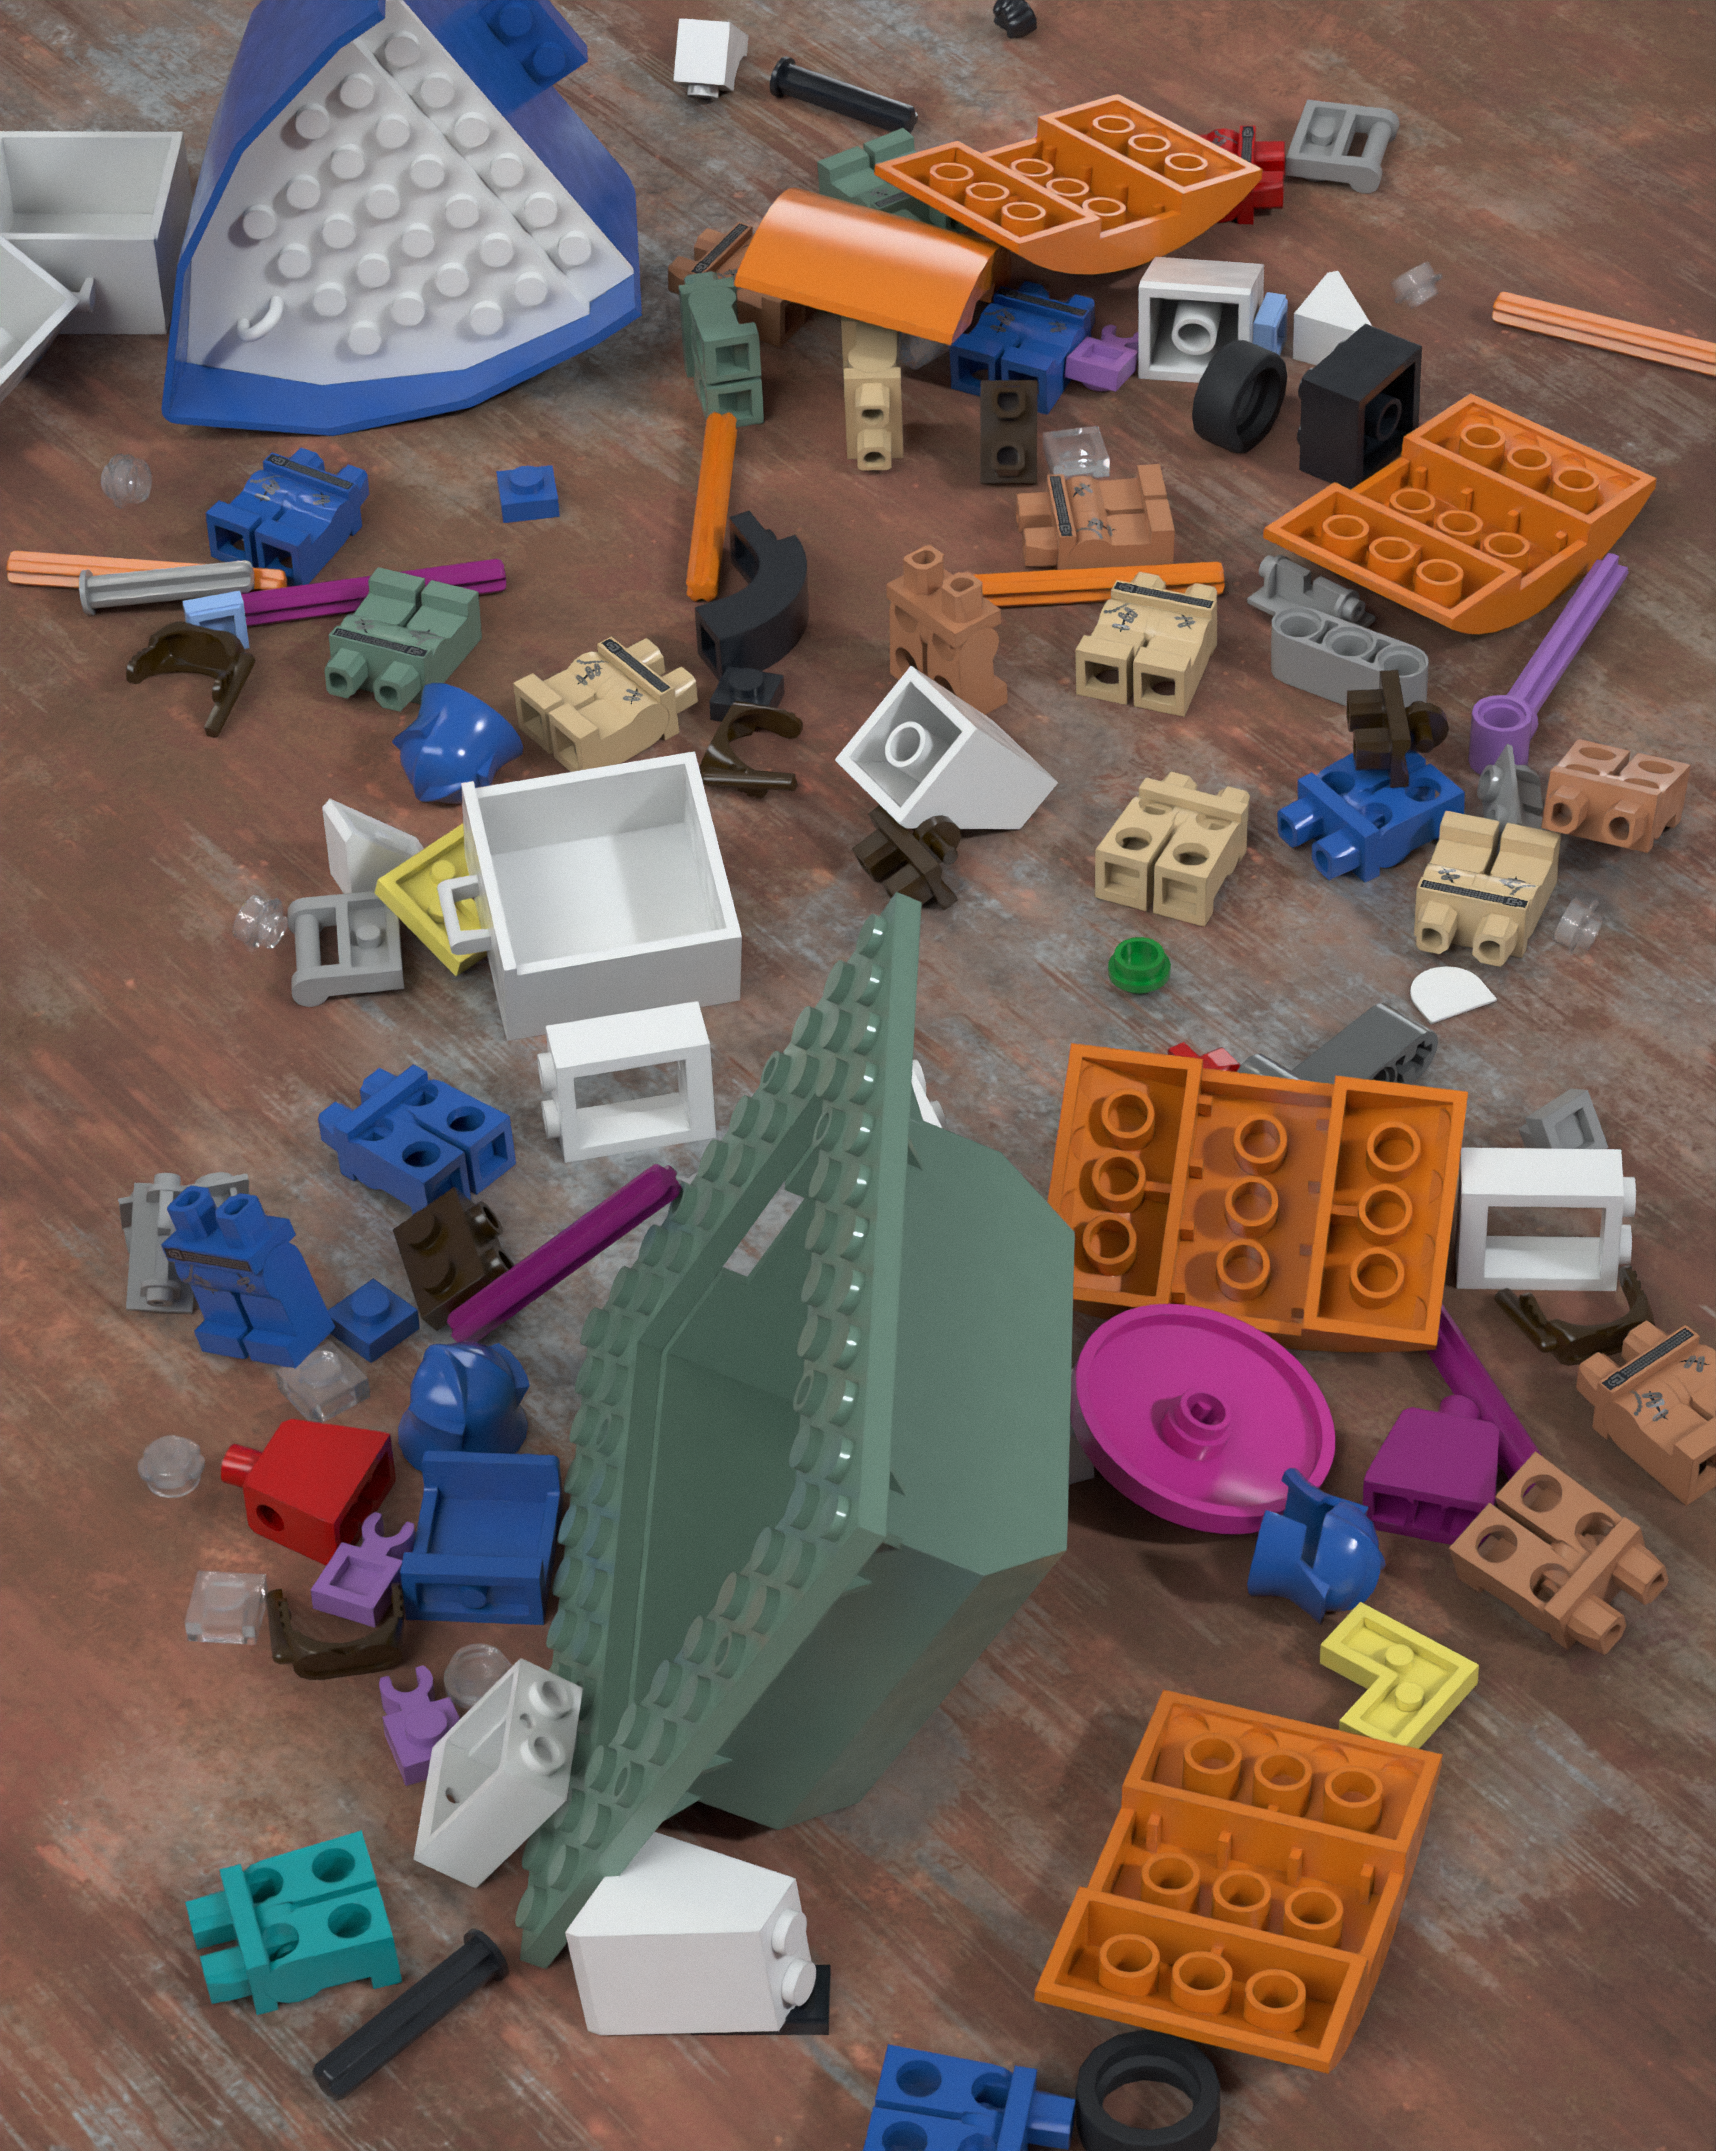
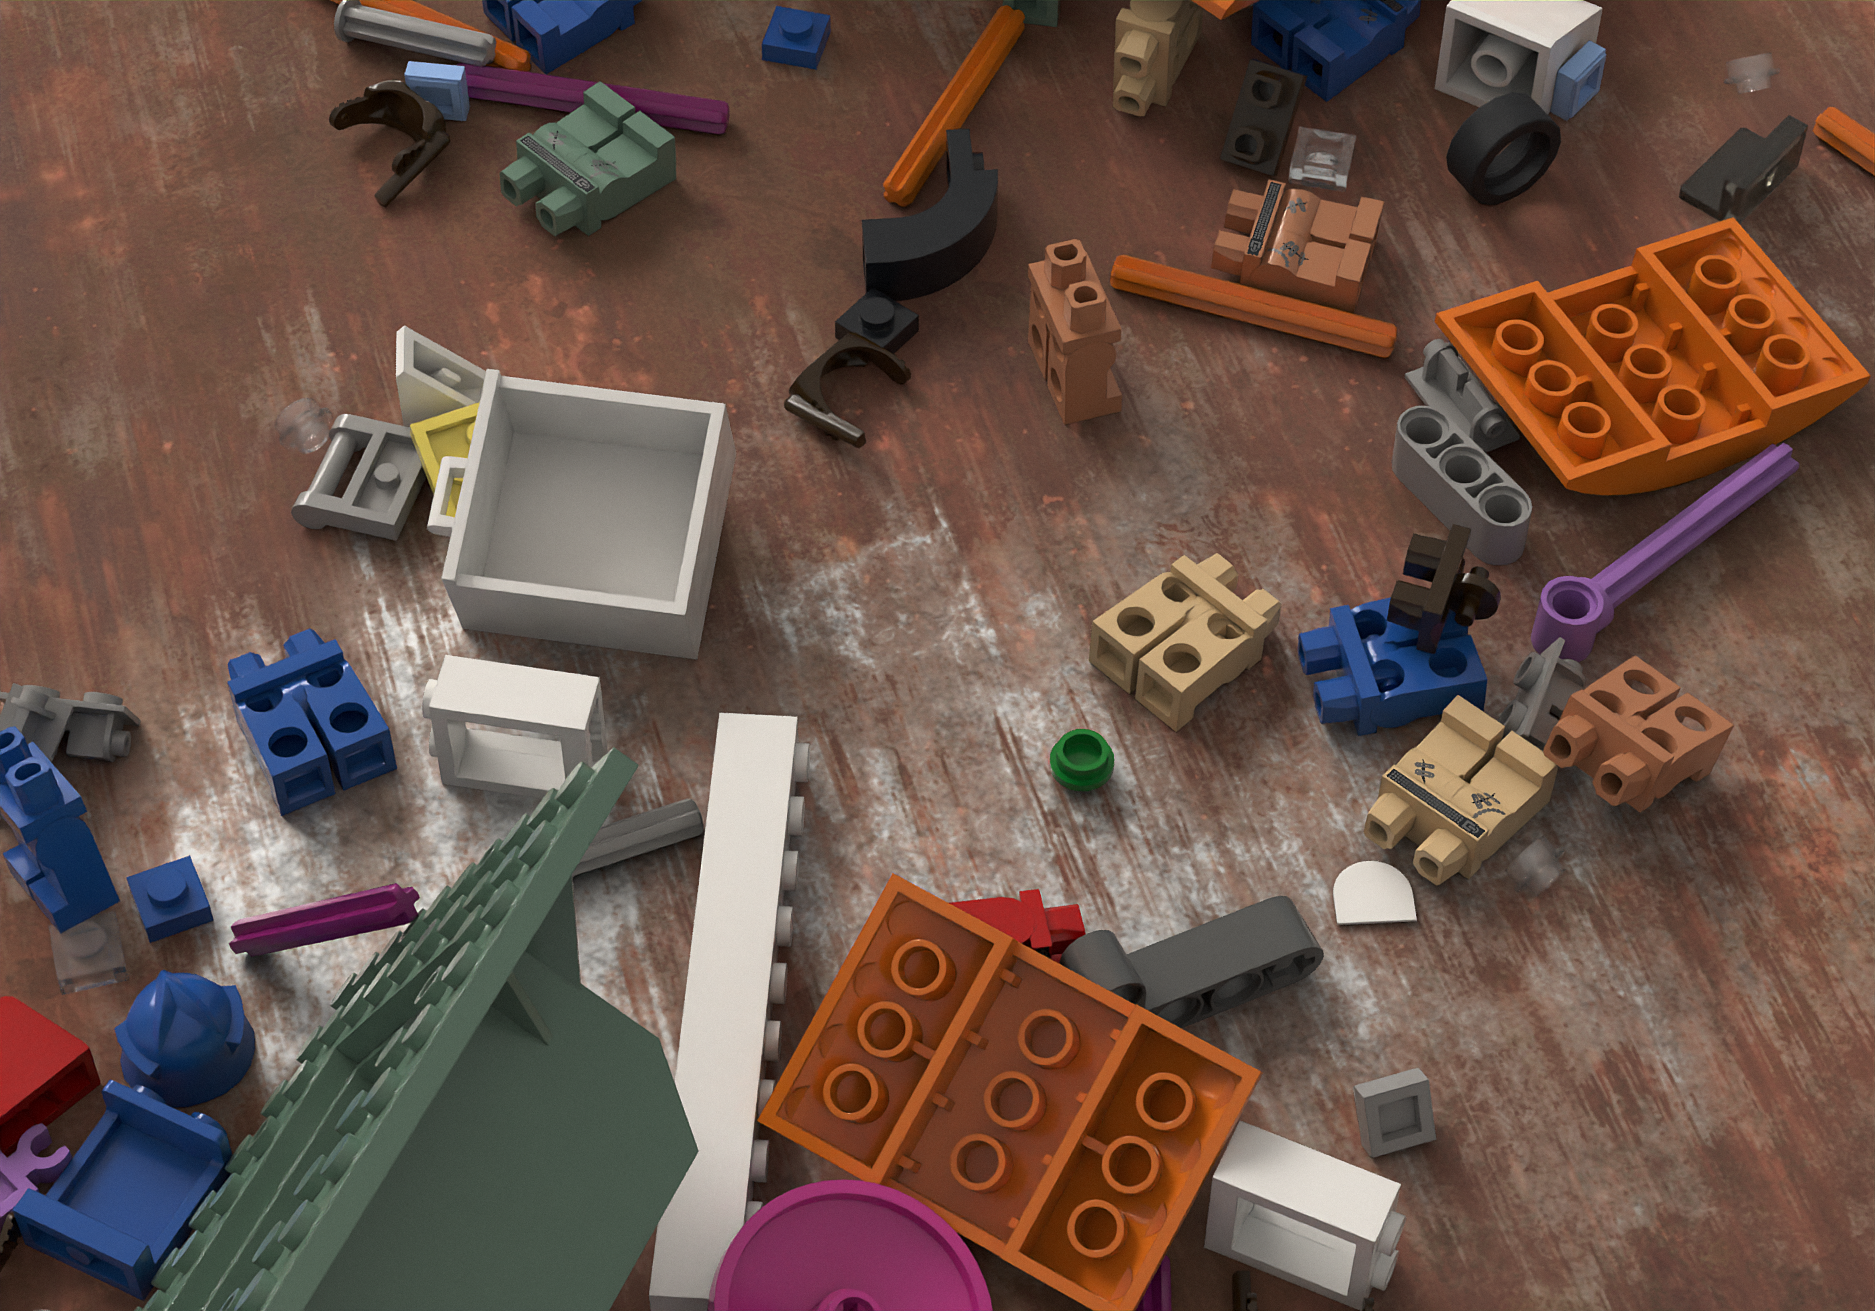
camera: 20 degrees right, 10 degrees up
blue helmet [392,683,523,804] -> none
dark brown bracket [393,1187,515,1331] -> none
tan hips [513,636,698,772] -> none
white slope [835,666,1058,829] -> none
dark brown hips [852,805,961,911] -> none
medium lavender plate [1064,325,1139,392] -> none
tan hips [1075,572,1217,717] -> none
white slope [1293,271,1372,366] -> none
black brick [1297,323,1422,490] -> none
none -> clear smoke panel [1679,115,1808,224]

